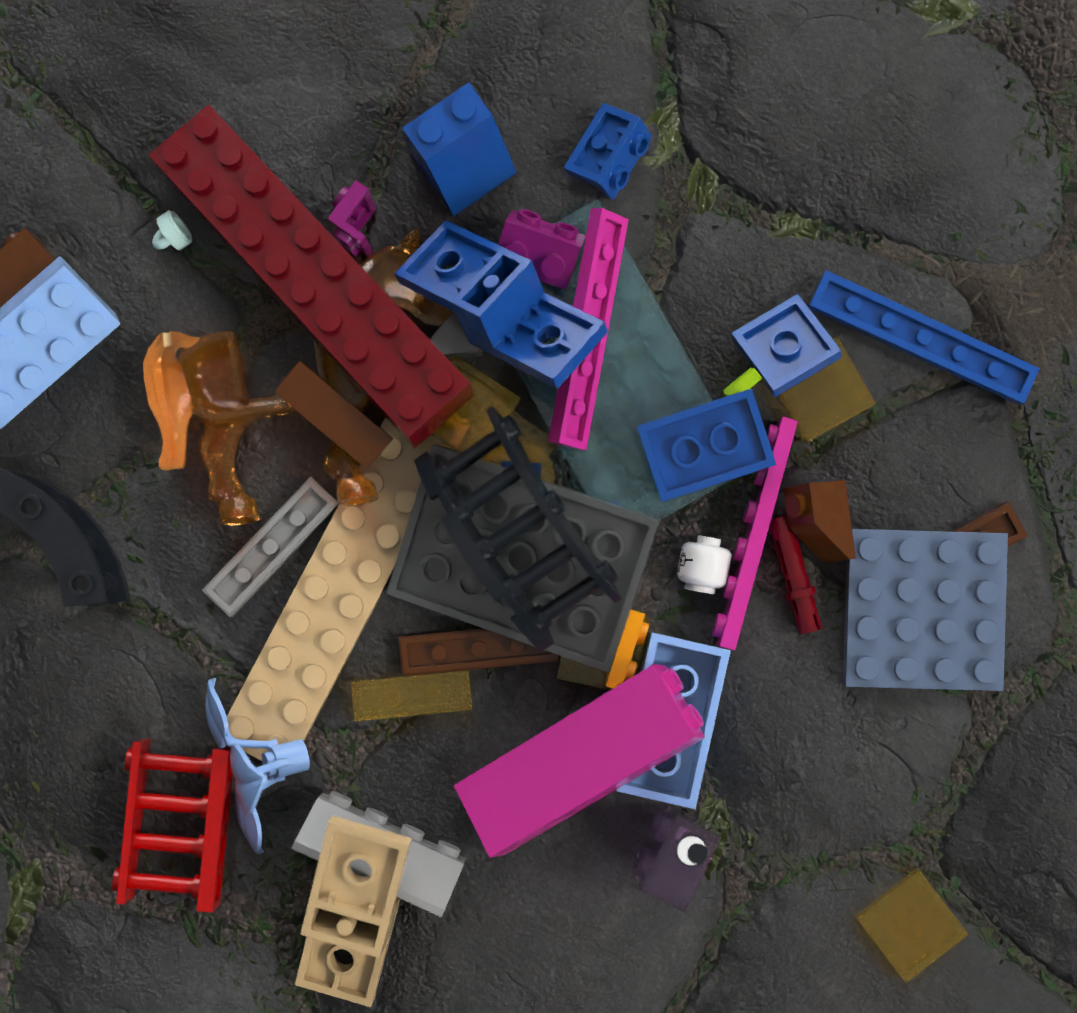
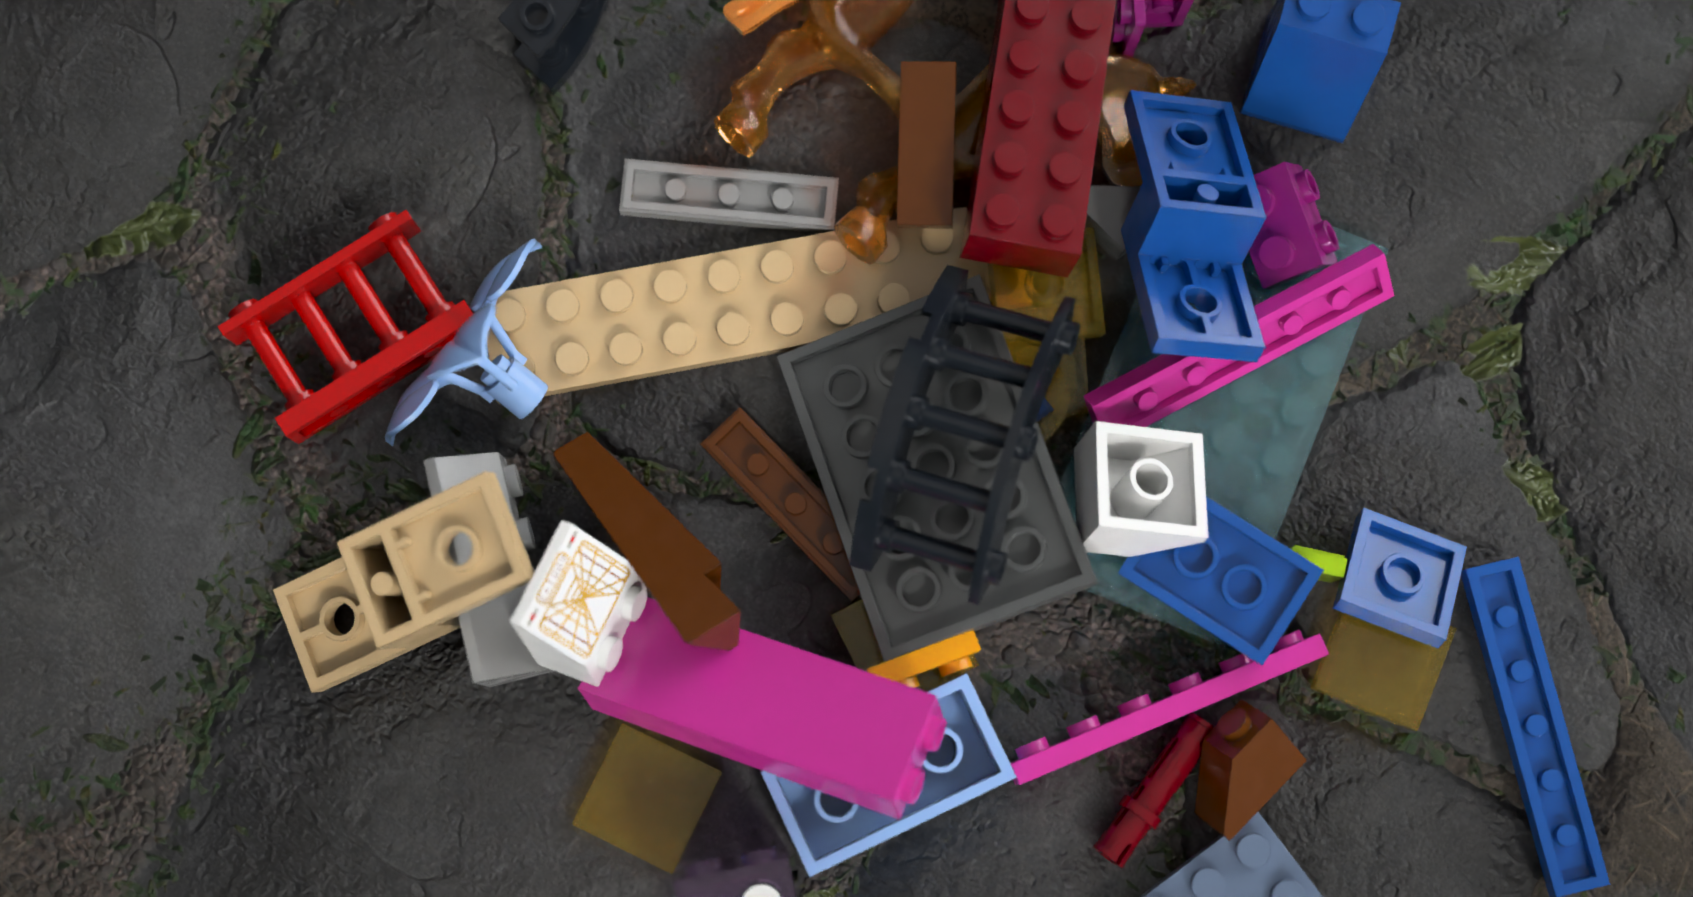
camera: 50 degrees right, 5 degrees down
clear yellow tile [351,670,473,722] -> none
blue bracket [564,103,652,200] -> none
white head [677,535,732,594] -> none
none -> white slope [510,520,647,687]
none -> reddish brown wedge [554,432,741,651]
none -> clear yellow tile [572,723,723,874]
none -> white slope [1074,421,1208,557]

